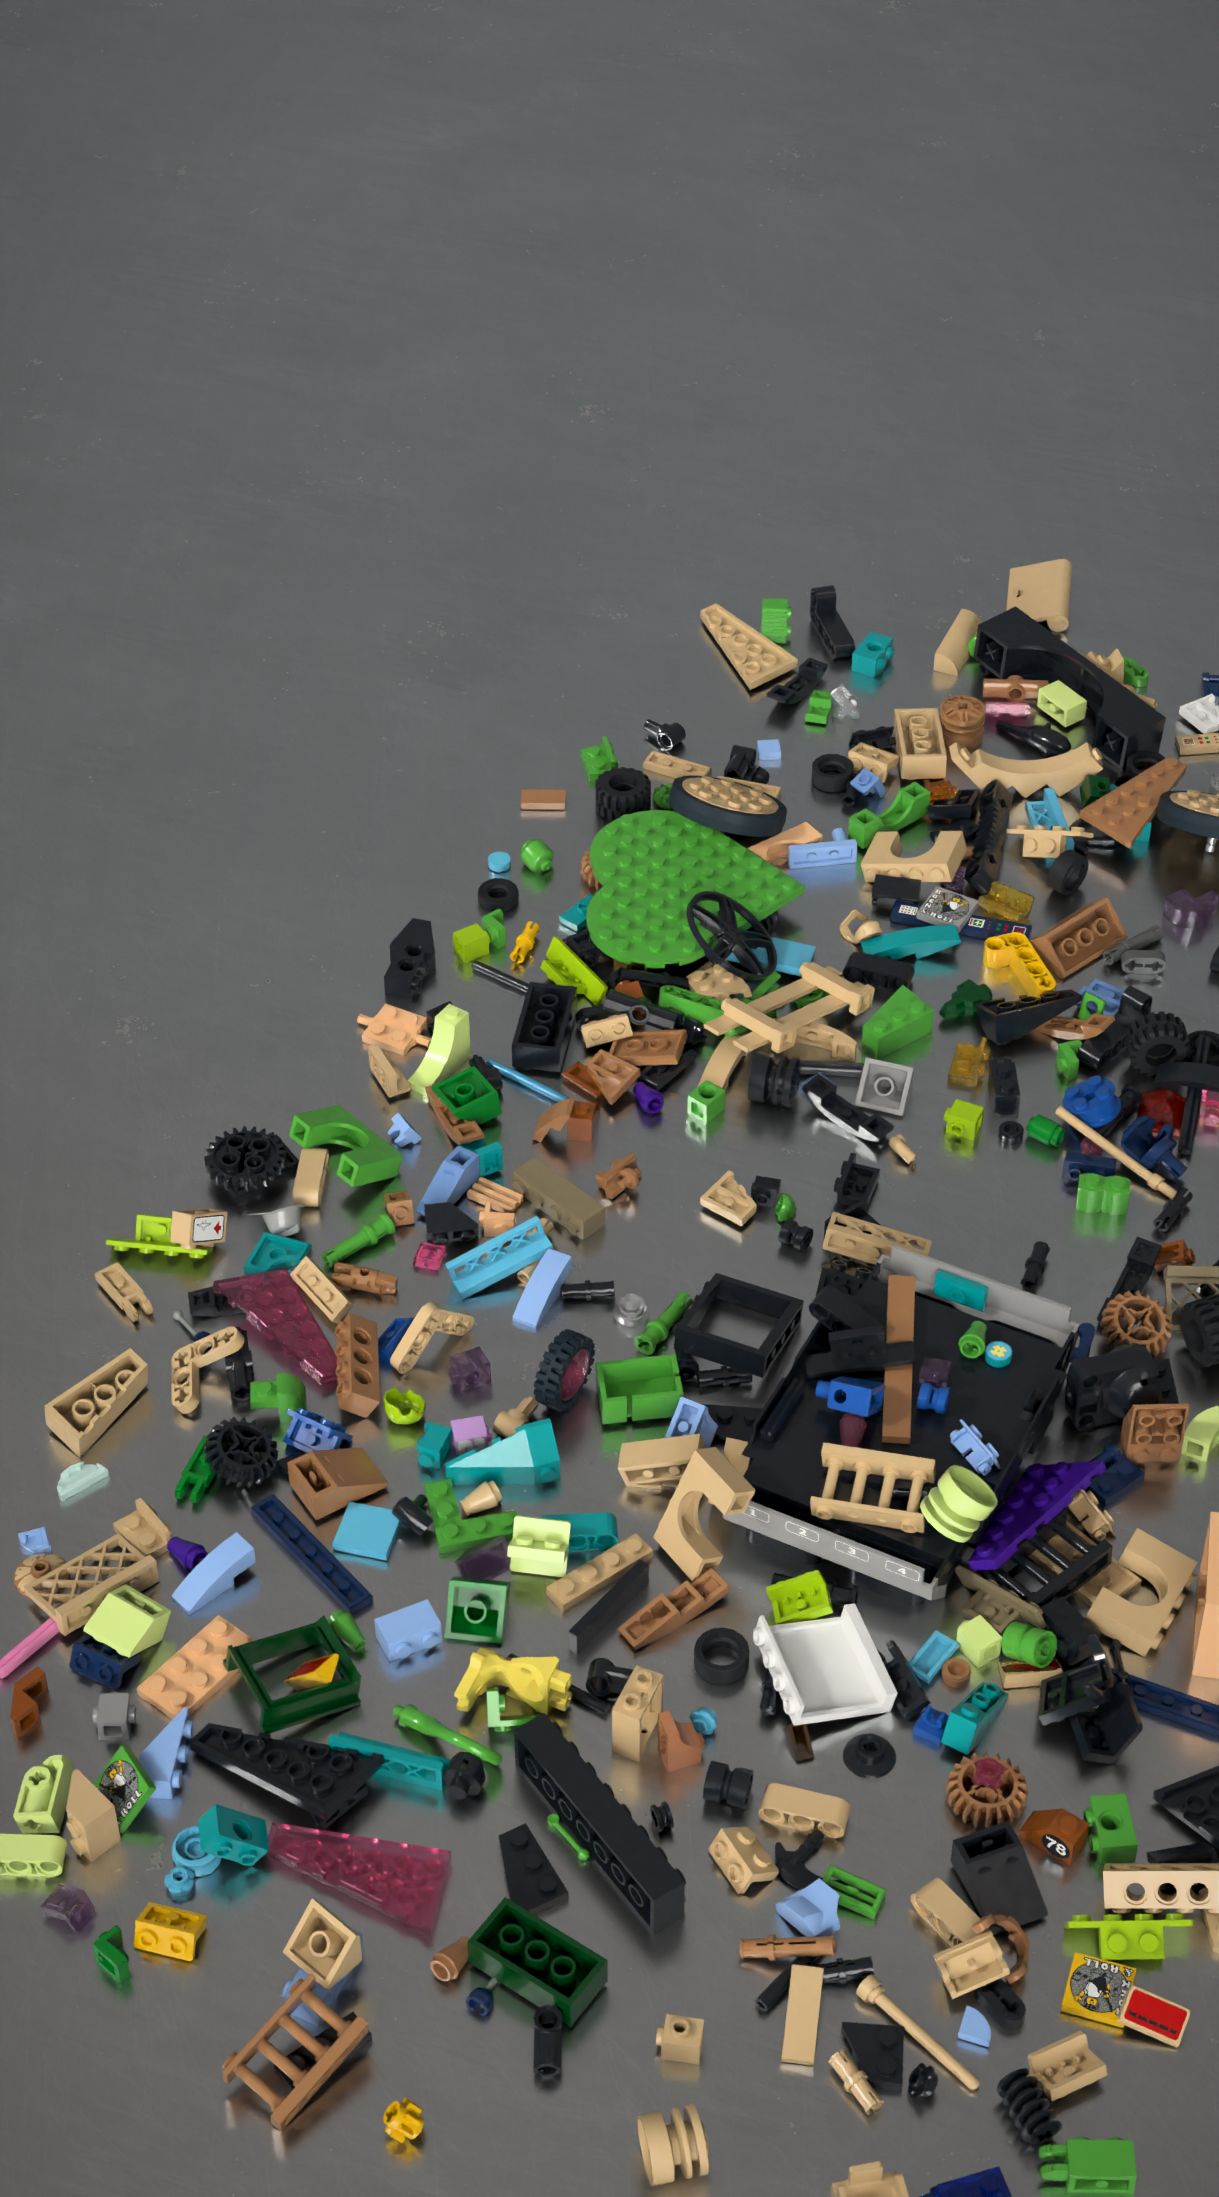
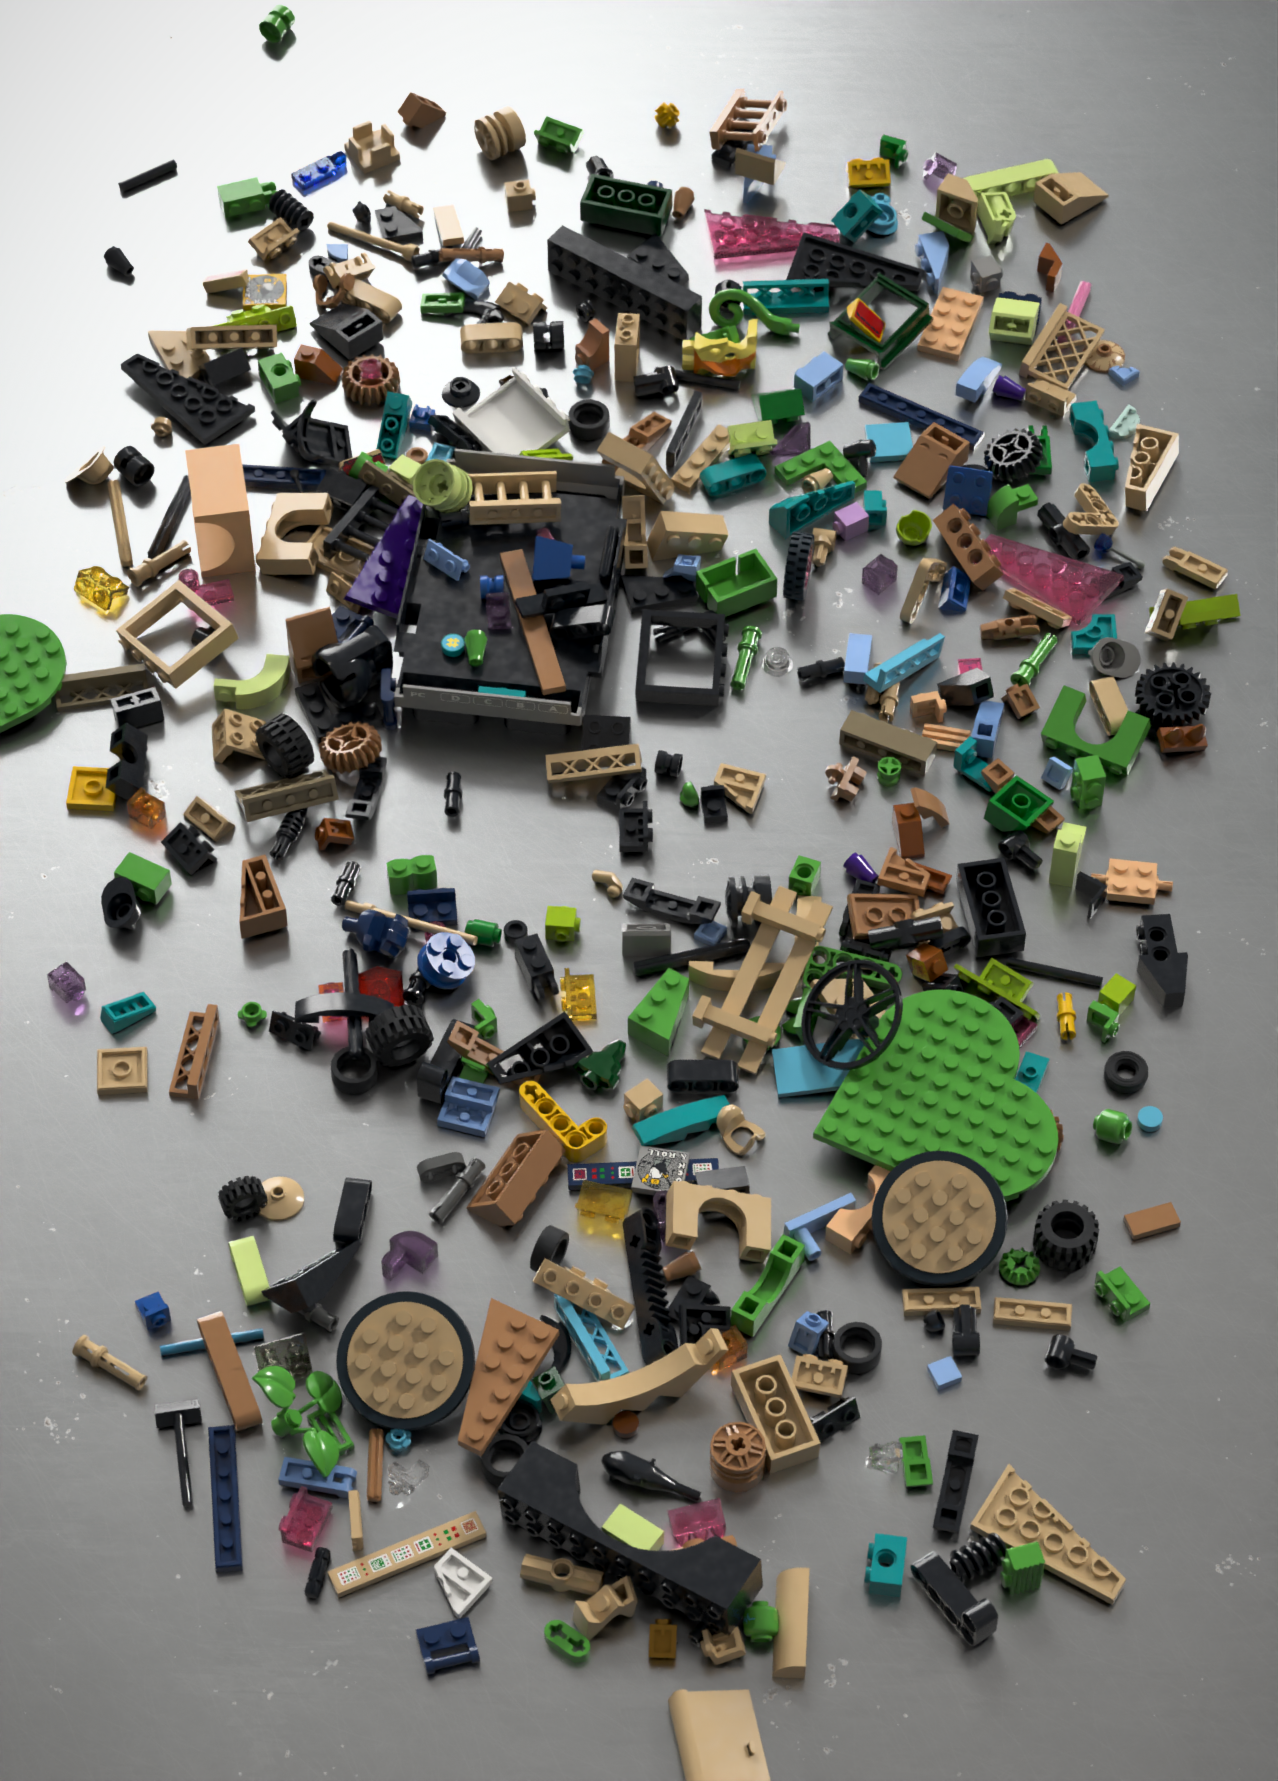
camera: 160 degrees right, 10 degrees up
tan bracket [368,1044,411,1098] -> none
dark azure bar [486,1058,569,1102] -> none
black pin [617,967,688,990] -> none
none -> bright green bracket [533,116,584,154]
none -> tan brick [623,1078,663,1122]
none -> bright green wheel [877,757,901,787]
none -> black piece [950,1532,1007,1583]
none -> teal arch [1069,400,1119,483]
none -> bright green brick [1070,755,1106,810]
none -> dark orange tile [1157,724,1208,753]

